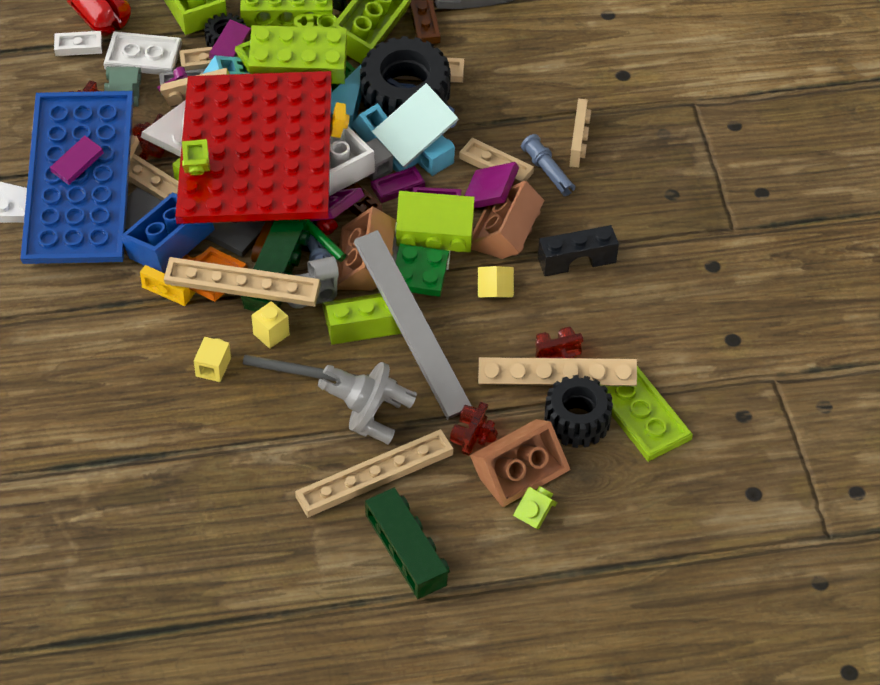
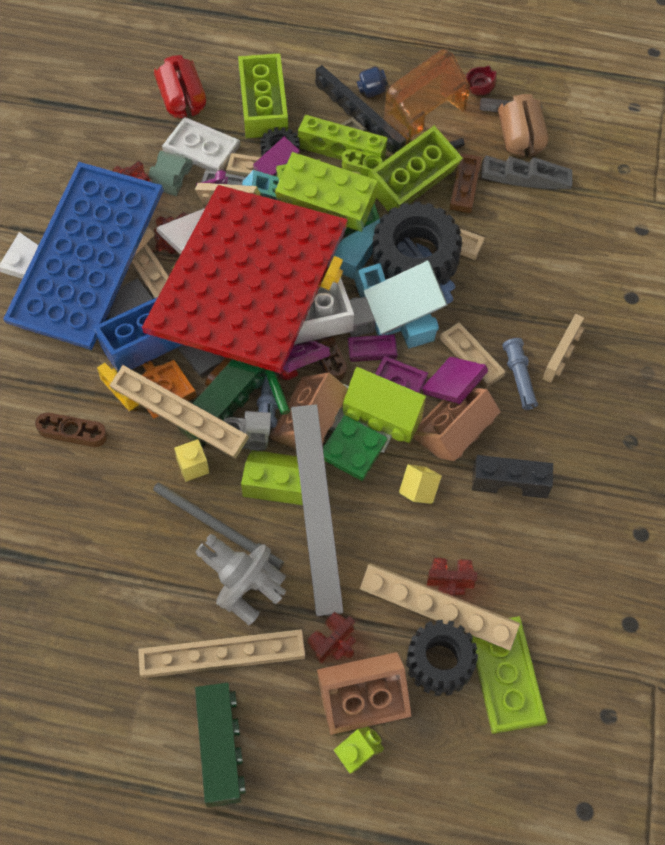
camera: 20 degrees right, 10 degrees up
magenta tile [50,136,104,185] -> none
white plate [54,31,102,56] -> none
lime bracket [182,139,210,175] -> none
light yellow brick [194,337,231,382] -> none
none -> reddish brown beam [35,412,107,447]

